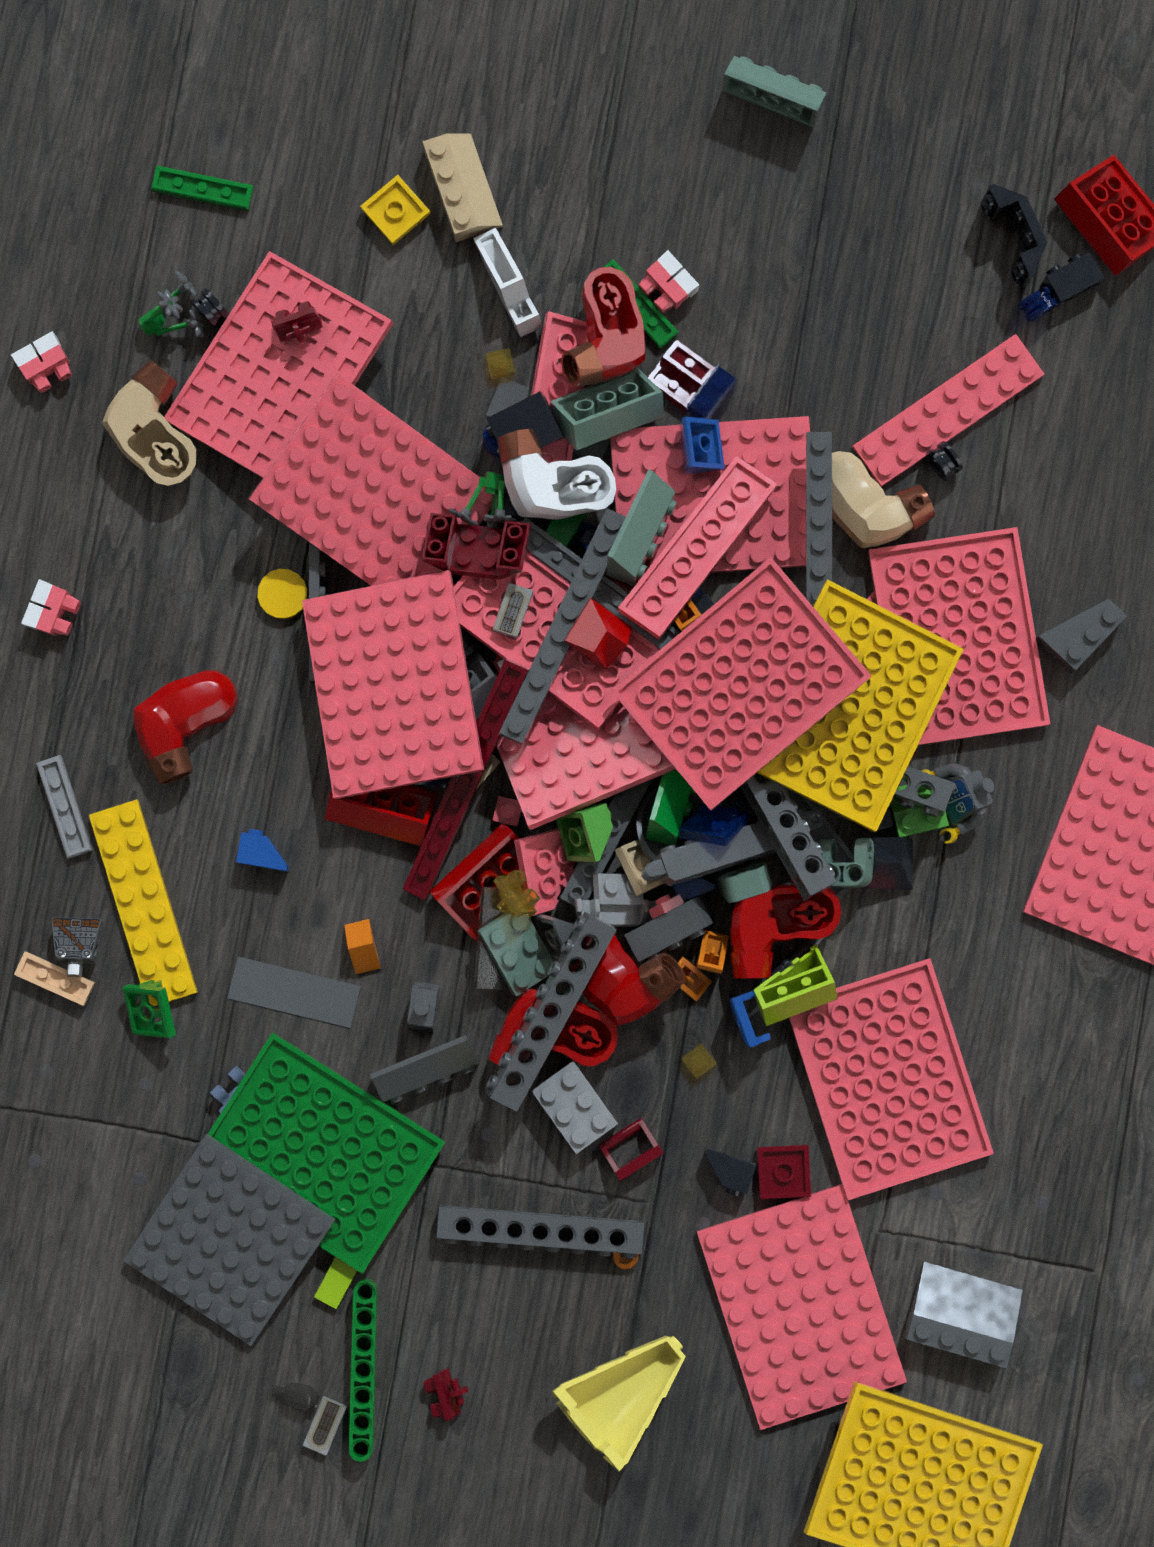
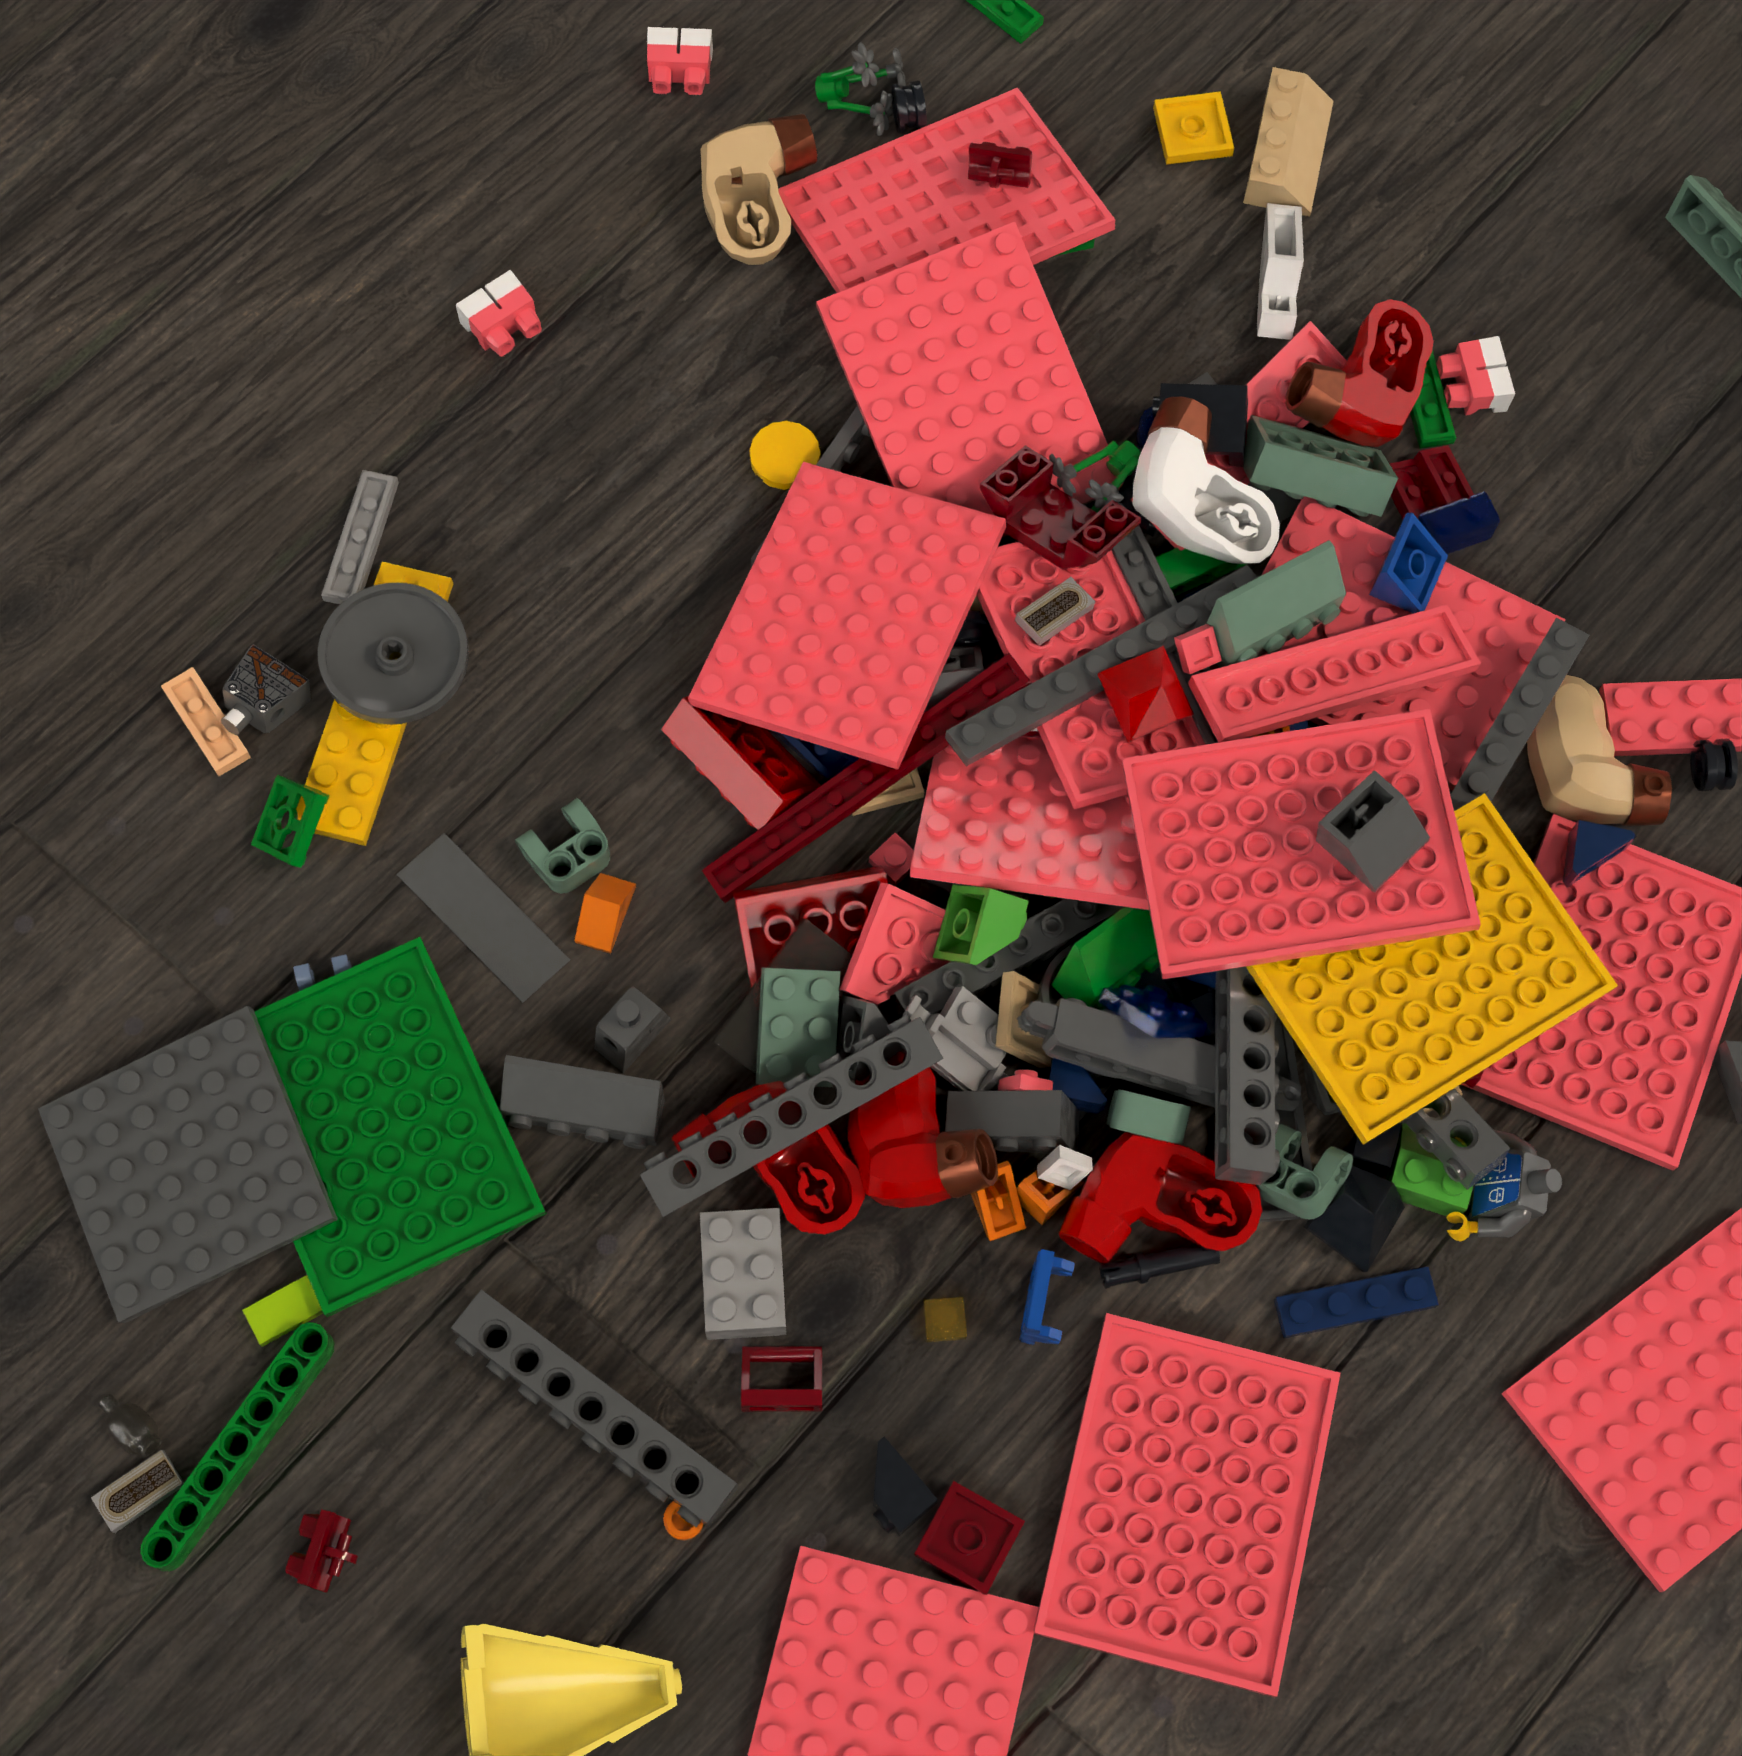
camera: 30 degrees right, 15 degrees down
red piece [134,670,238,785] -> none
blue slope [236,829,290,872] -> none
clear yellow plate [485,348,515,379] -> none
clear yellow hips [494,870,540,917] -> none
lime wedge [754,944,838,1026] -> none
none -> dark grey dish [318,583,469,725]
none -> sand green piece [515,798,610,894]
none -> white plate [1037,1145,1093,1190]
none -> coral plate [1174,624,1222,675]
none -> dark blue plate [1274,1267,1439,1339]
none -> dark grey slope [1316,770,1430,893]
none -> dark blue slope [1563,820,1637,887]

